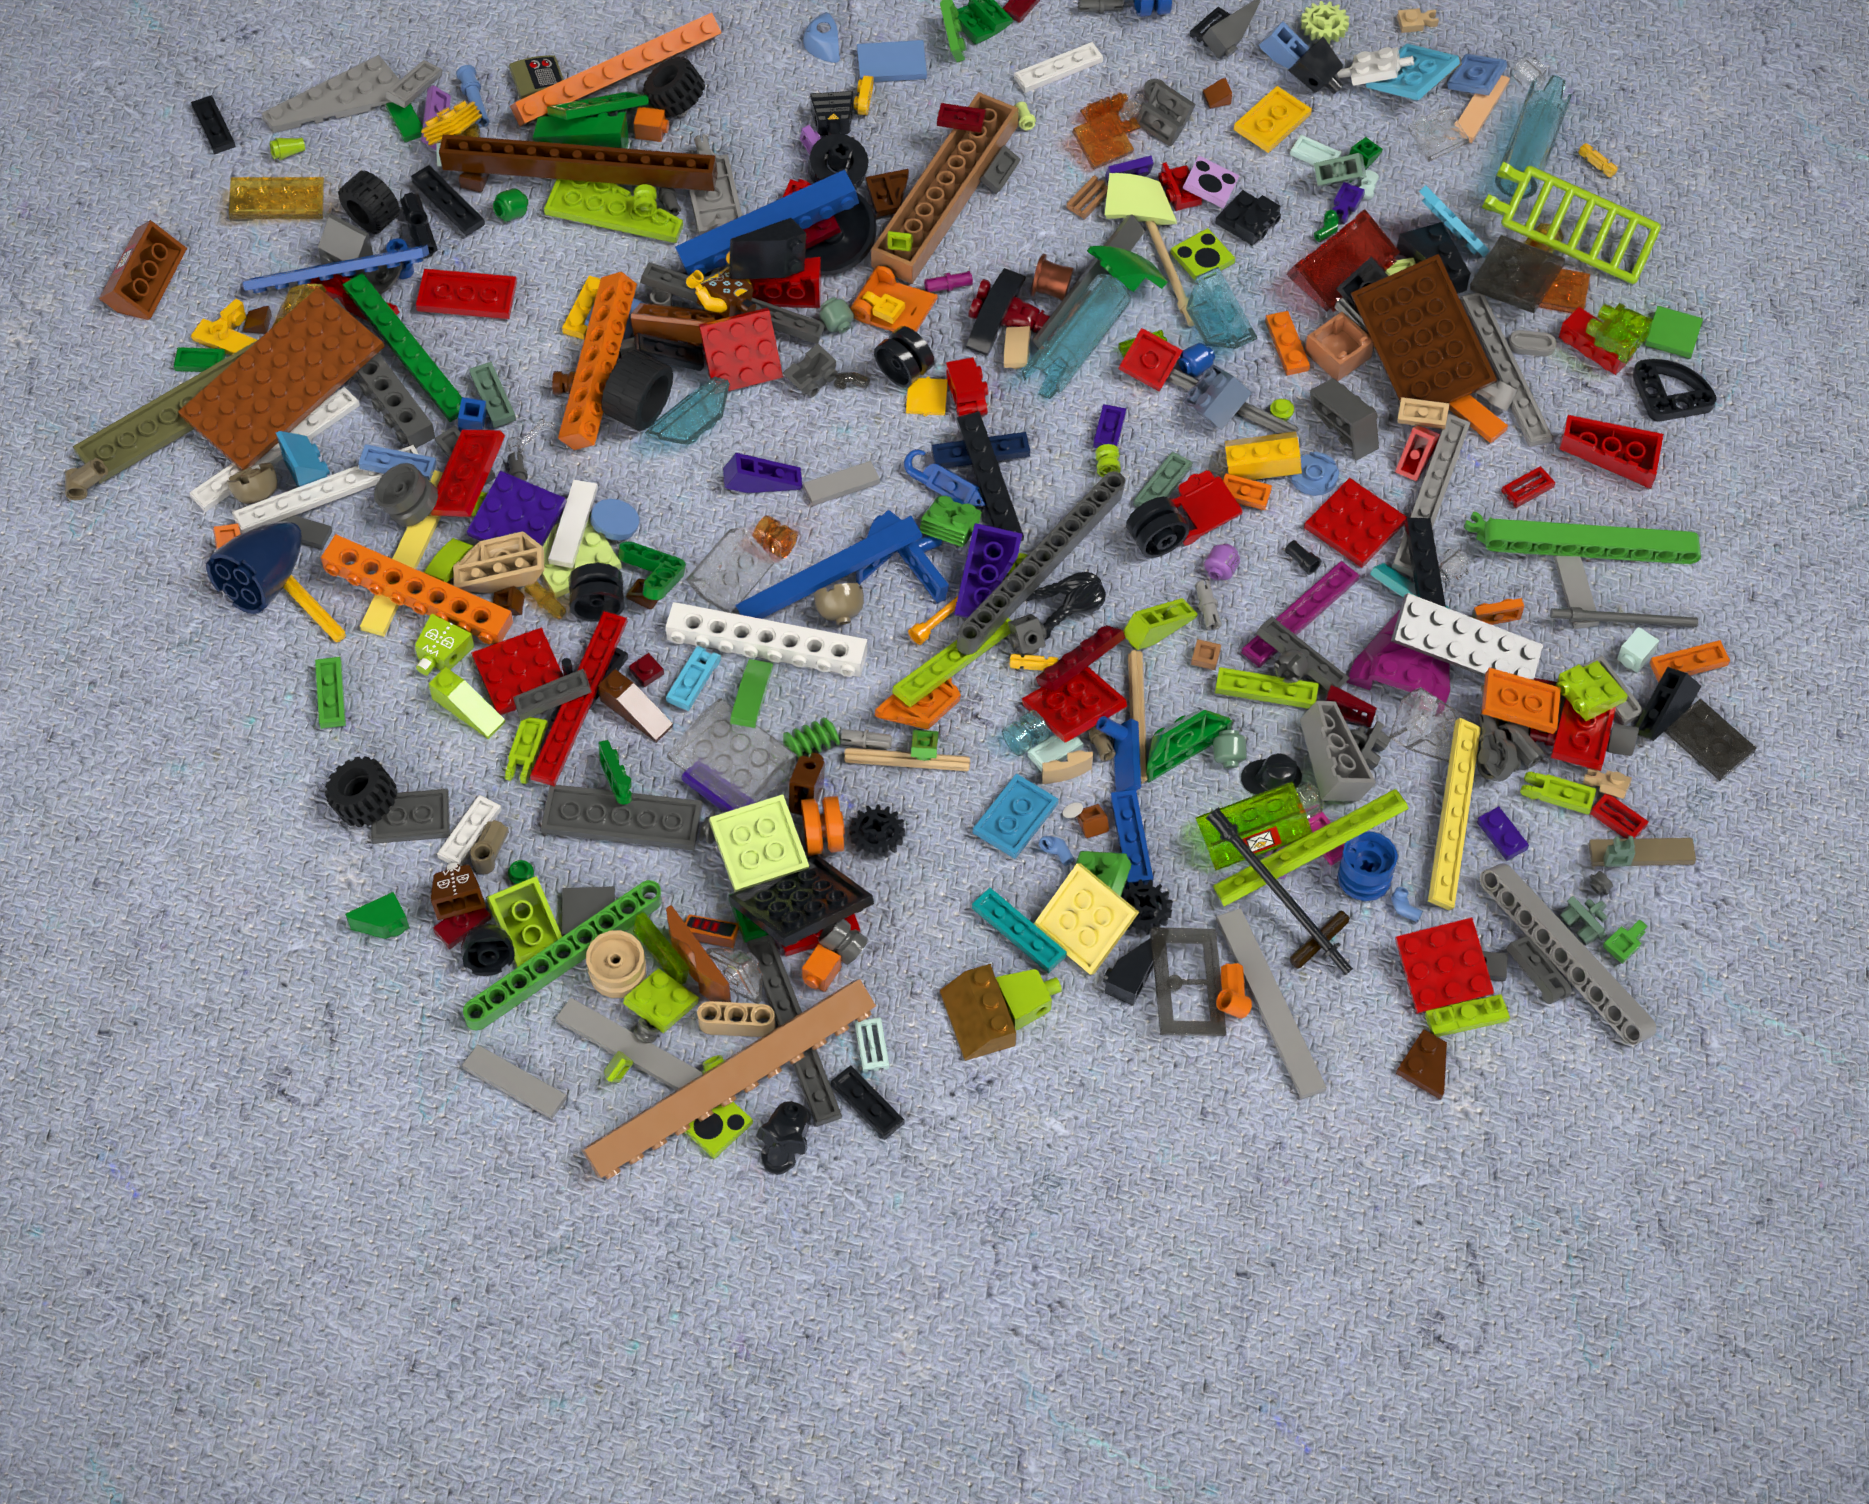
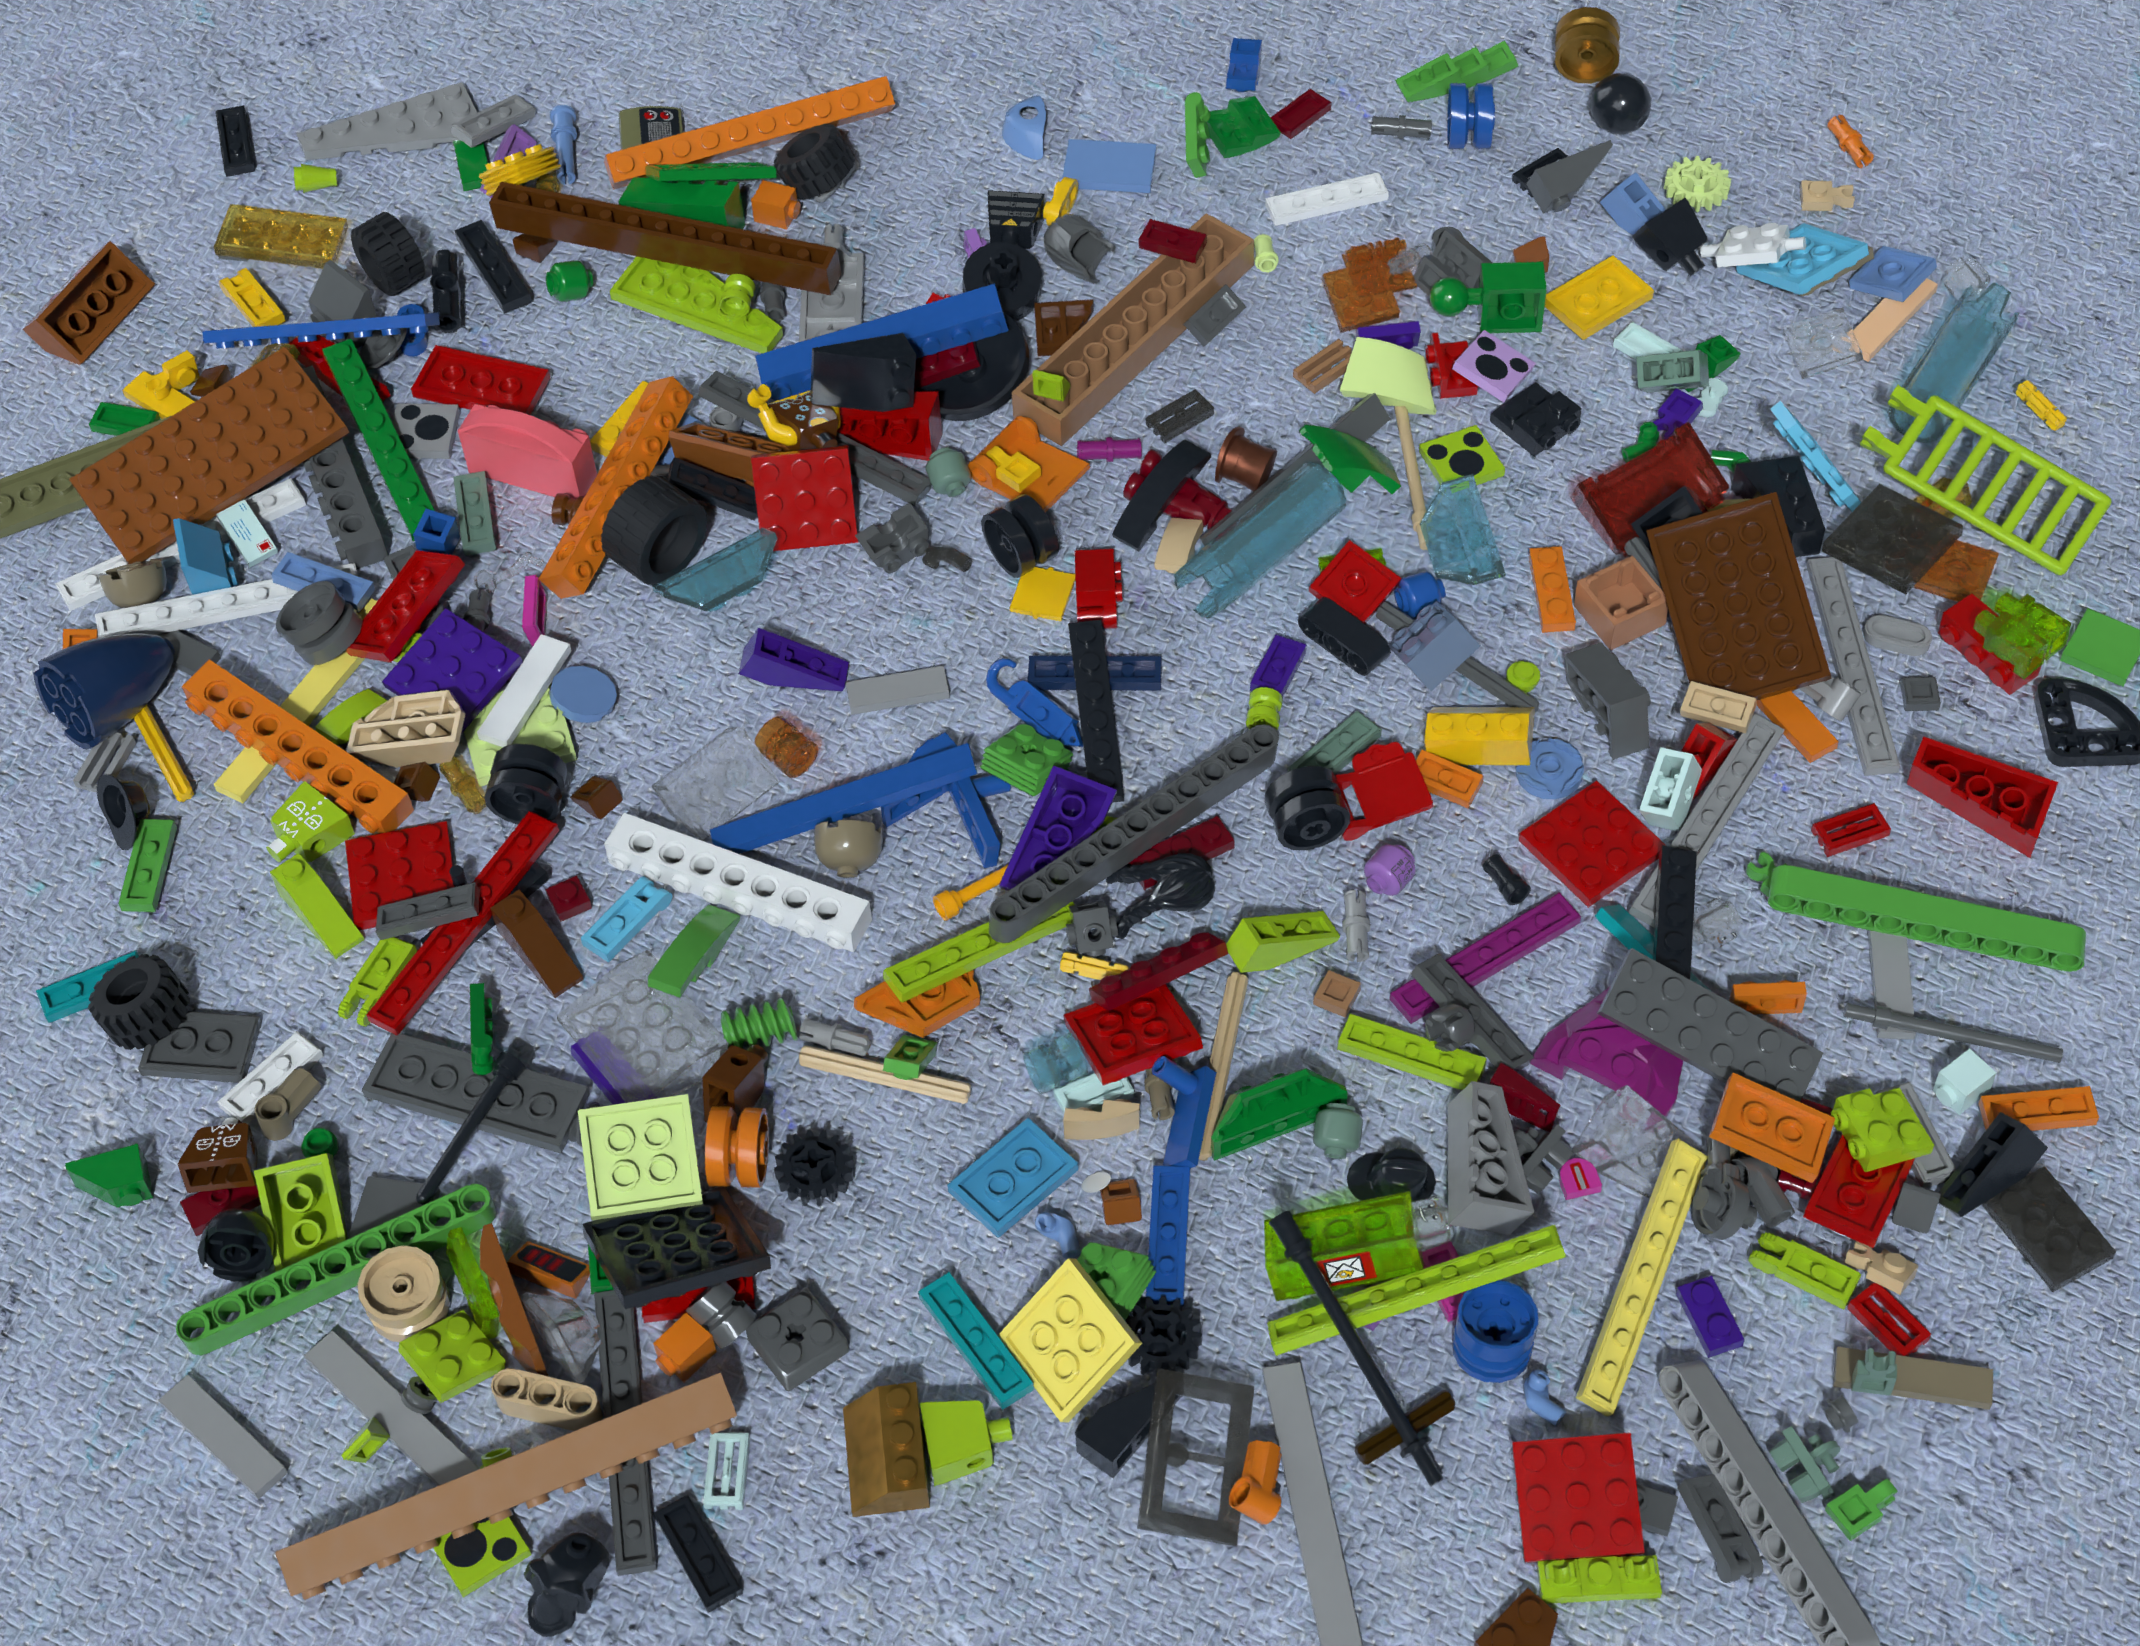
camera: 15 degrees right, 5 degrees down
green beam [618,541,686,600] -> none
none -> teal tile [36,950,139,1023]
none -> light grey tile [73,732,136,793]
none -> black piece [97,774,150,850]
none -> light aqua tile [216,499,278,568]
none -> yellow plate [218,268,286,327]
none -> light grey tile [392,403,460,459]
none -> black piece [416,1052,525,1205]
none -> coral piece [458,404,597,499]
none -> dark pink tile [522,575,547,647]
none -> dark grey brick [746,1288,849,1391]
none -> dark grey hair [1044,214,1115,284]
none -> dark red plate [1128,816,1235,890]
none -> clear smoke tile [1145,389,1214,444]
none -> black beam [1298,597,1391,676]
none -> green brick [1430,262,1547,334]
none -> dark pink tile [1559,1158,1602,1200]
none -> light aqua brick [1639,747,1702,832]
none -> green arm [1710,450,1752,474]
none -> dark grey tile [1900,677,1941,711]

